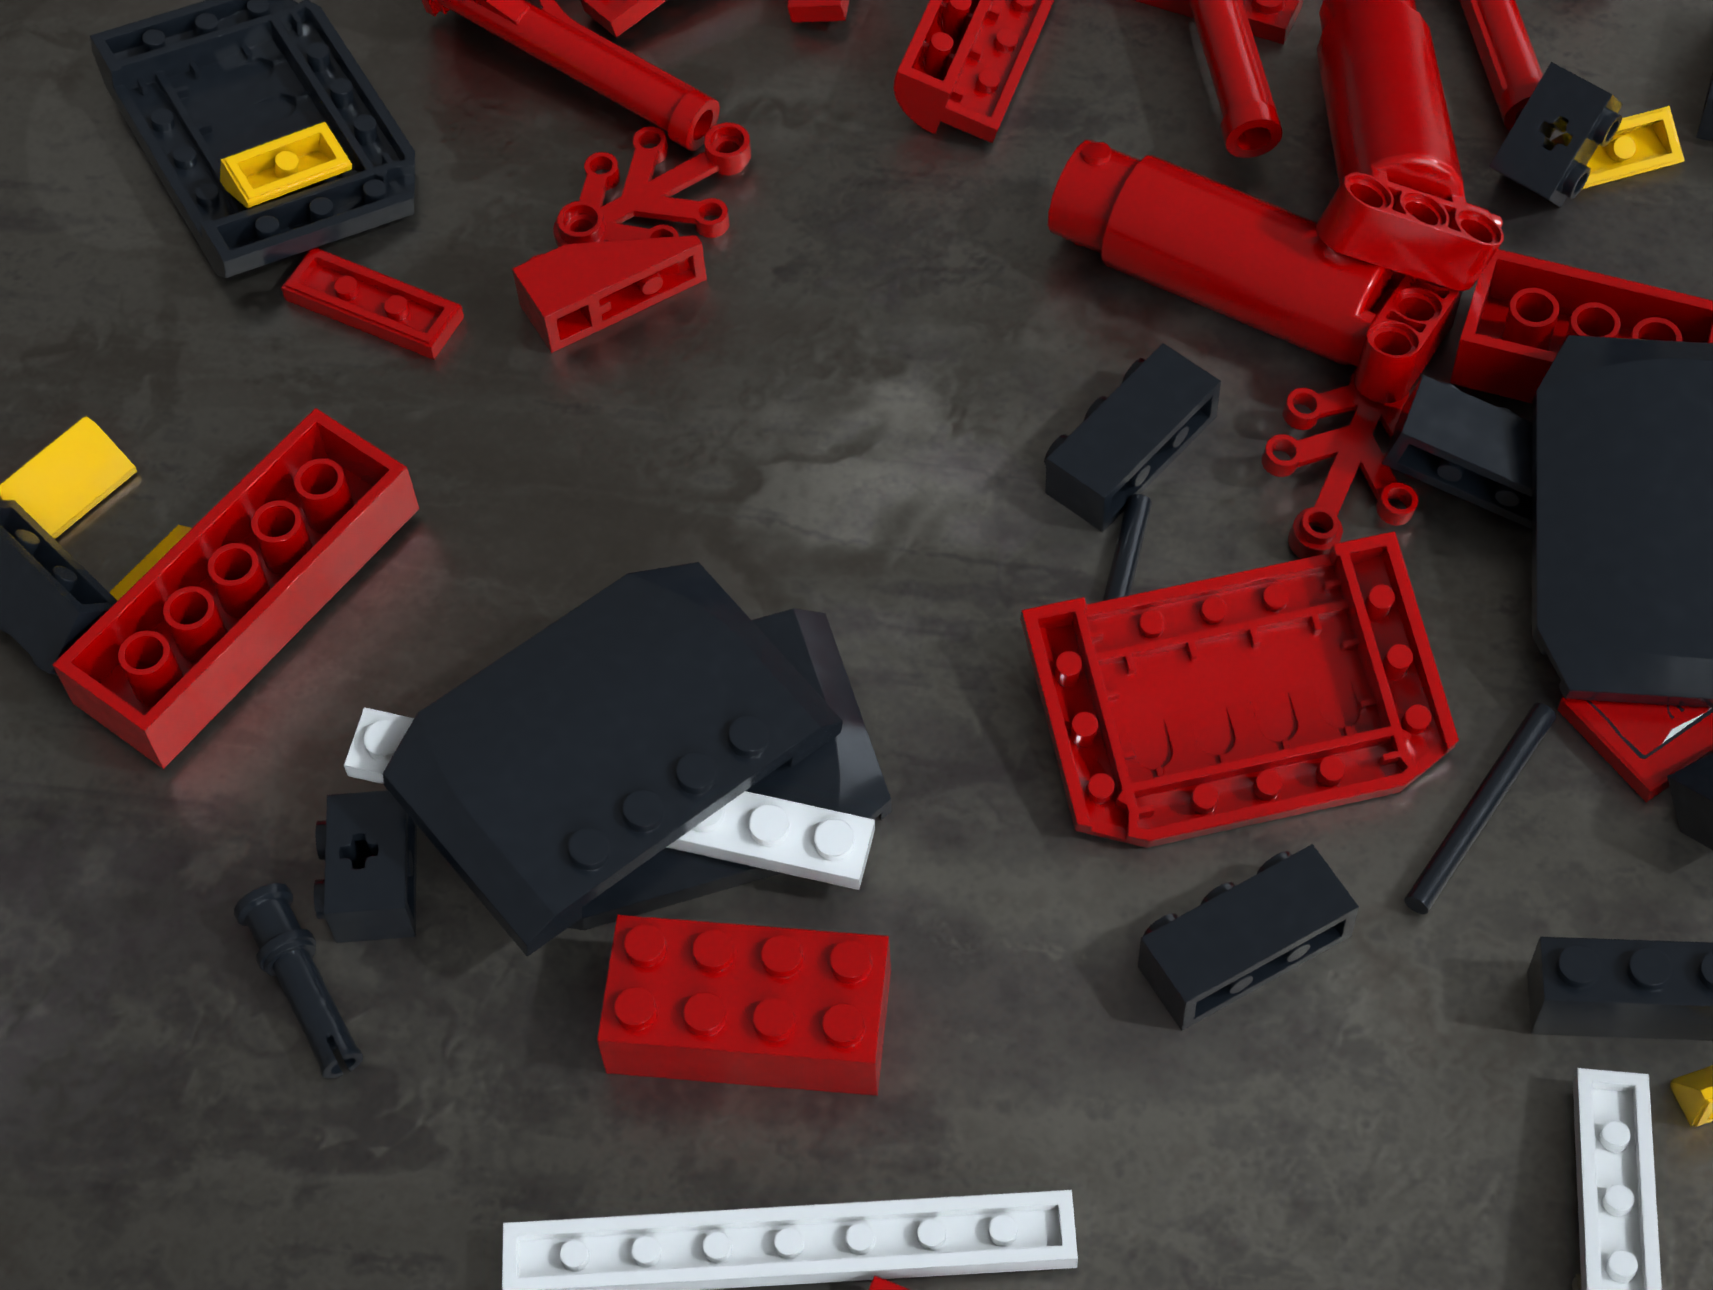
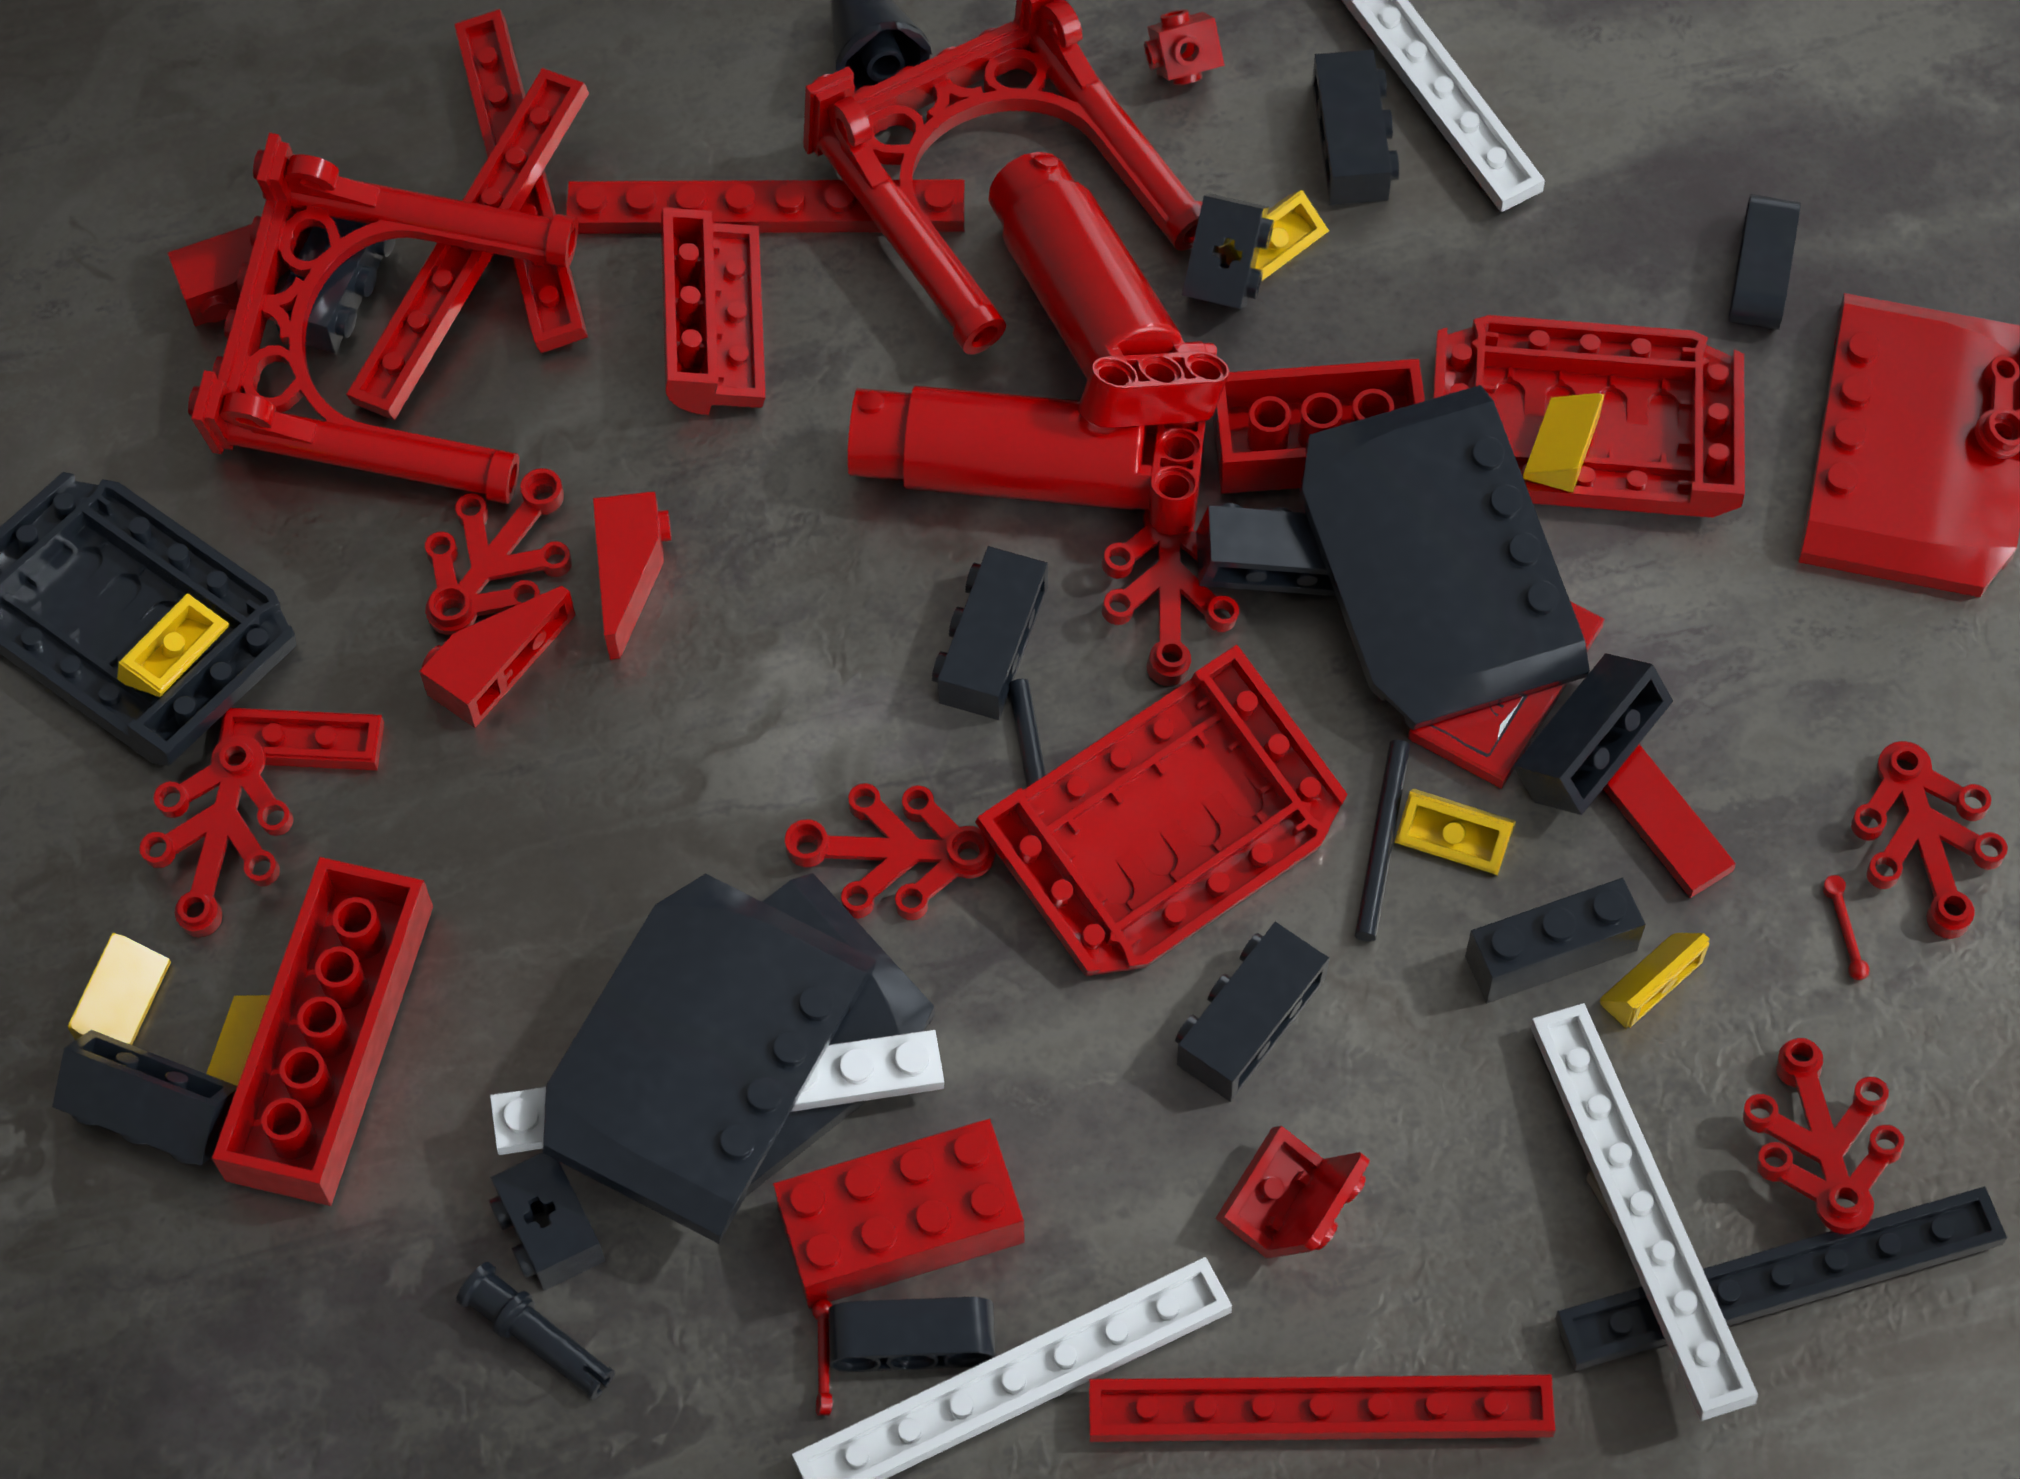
camera: 25 degrees left, 5 degrees up
none -> red plant [139,734,293,937]
none -> red slope [593,491,672,660]
none -> red plant [785,783,996,921]
none -> red hinge [812,1299,833,1416]
none -> black beam [828,1297,996,1372]
none -> red bracket [1215,1125,1370,1259]
none -> yellow slope [1394,789,1516,875]

